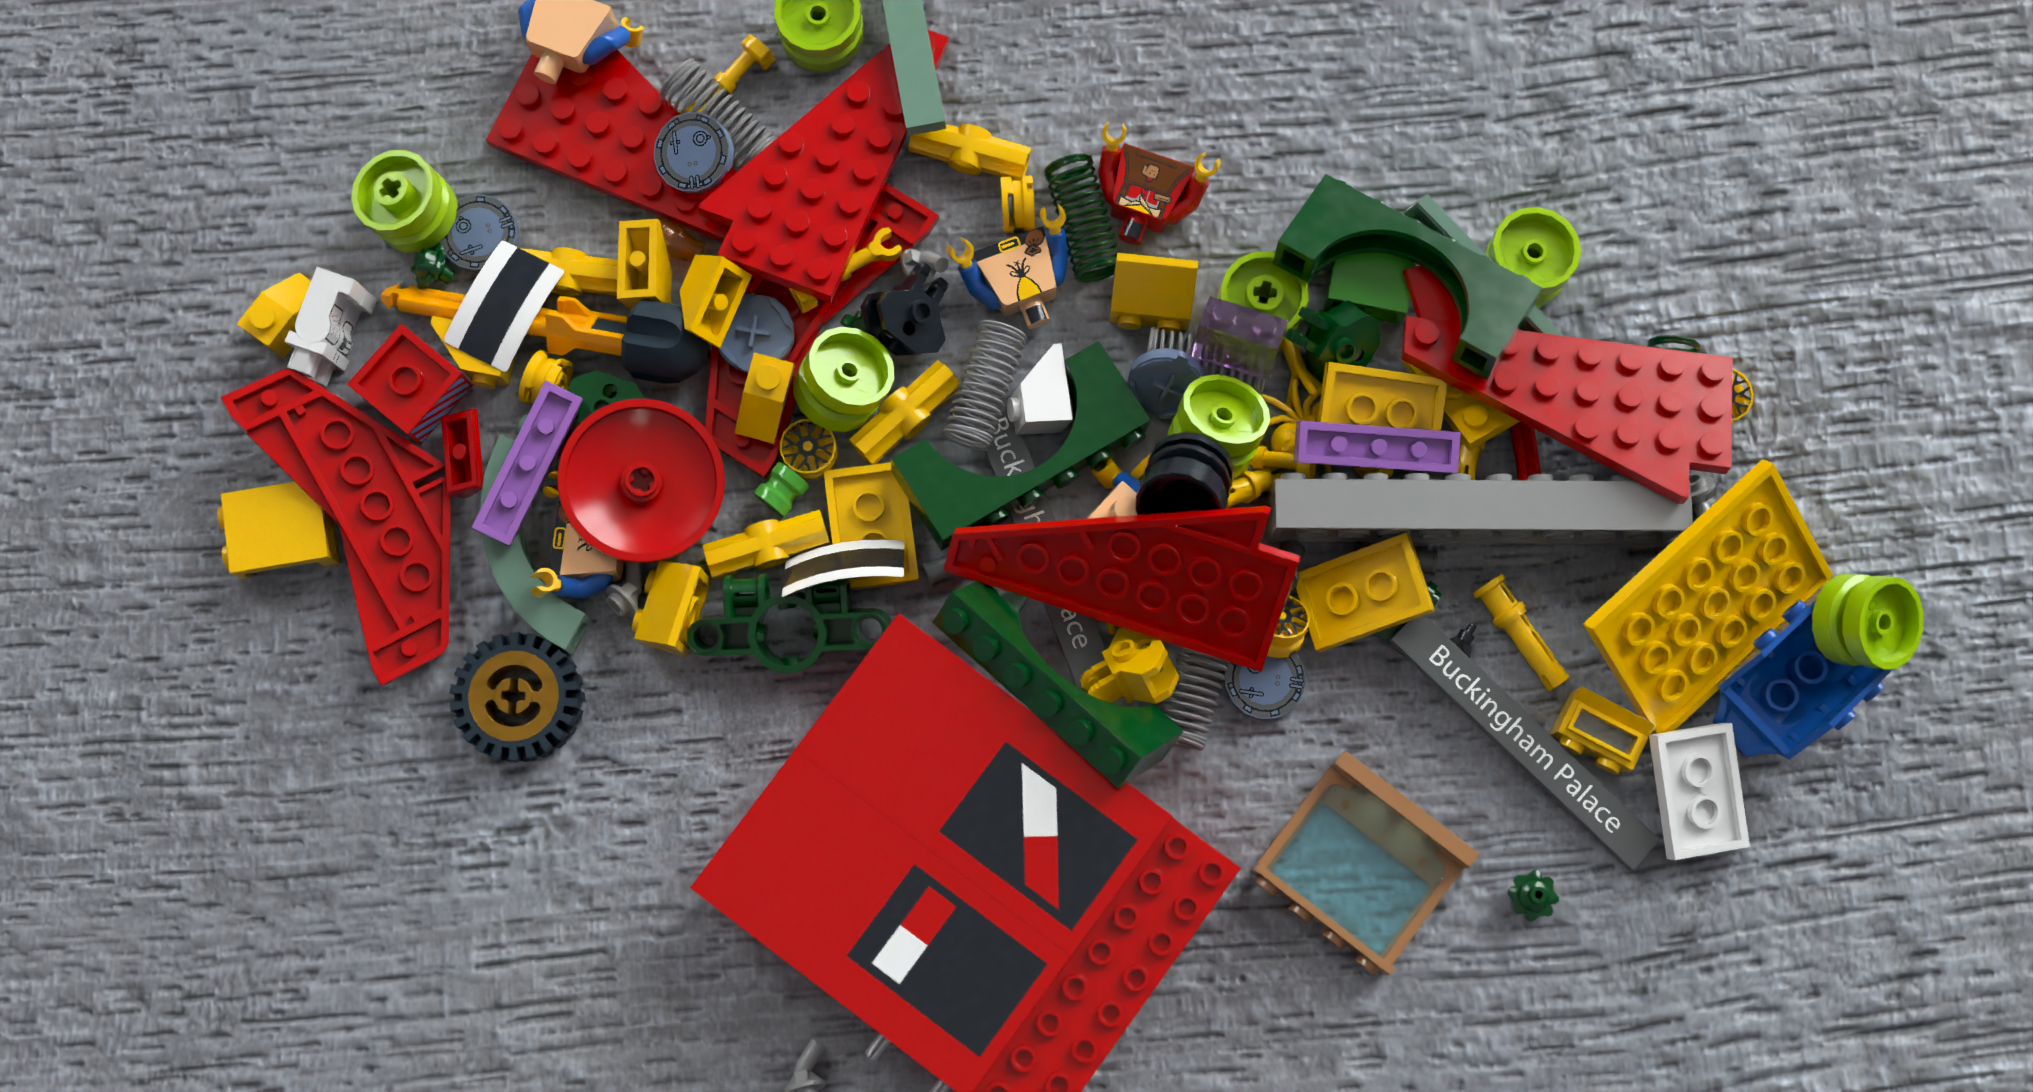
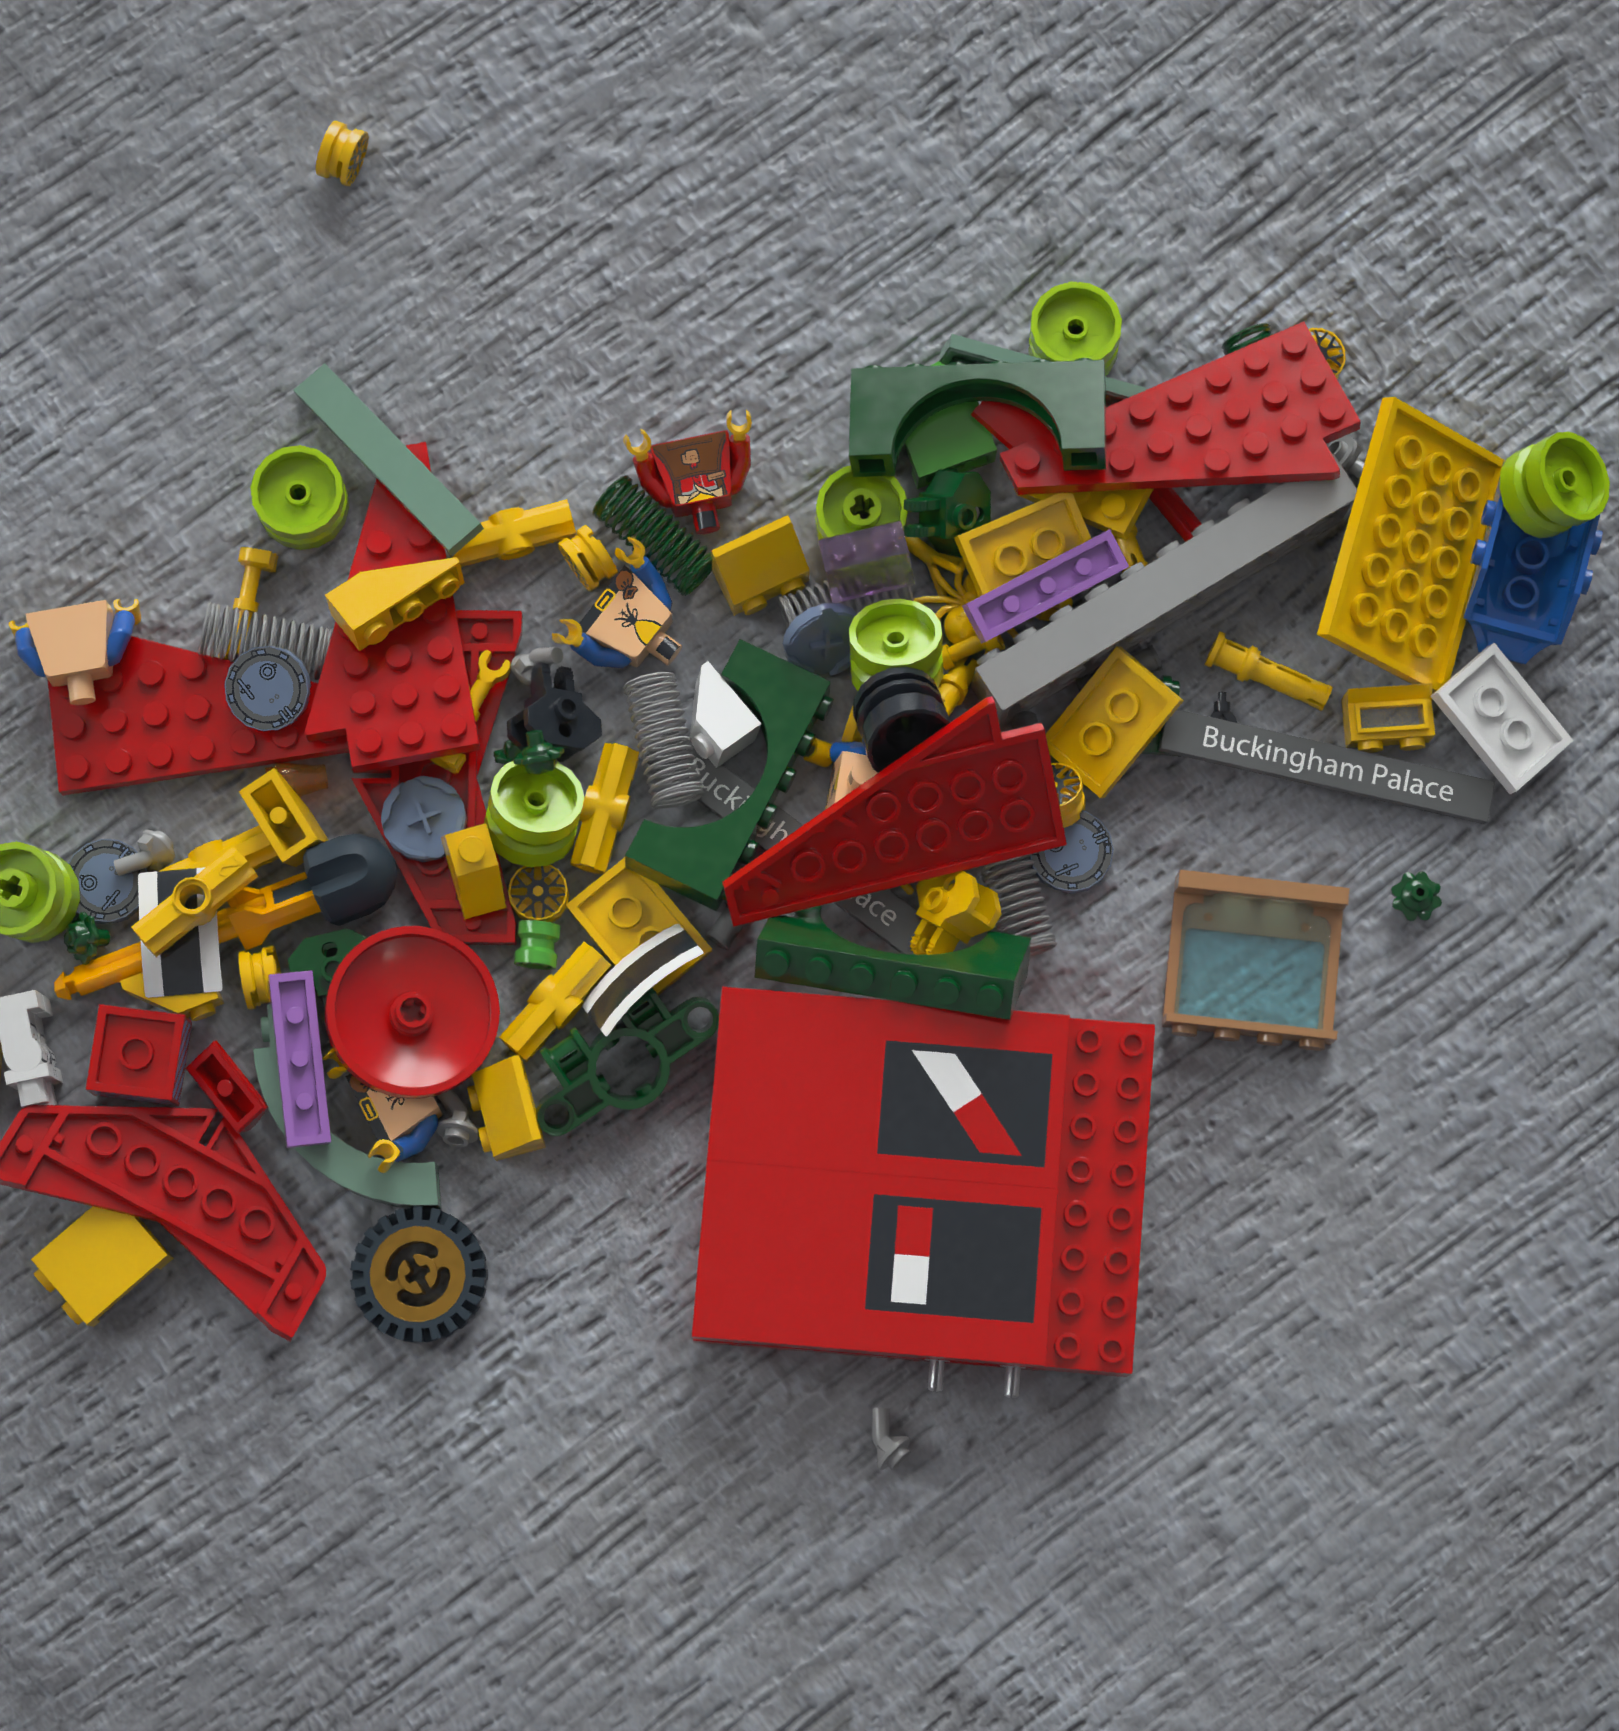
camera: 35 degrees left, 0 degrees up
yellow slope [680,255,752,348] -> none
none -> light grey plate [114,830,175,876]
none -> yellow piece [131,846,258,958]
none -> yellow slope [325,557,465,651]
none -> dark green plant [513,730,564,775]

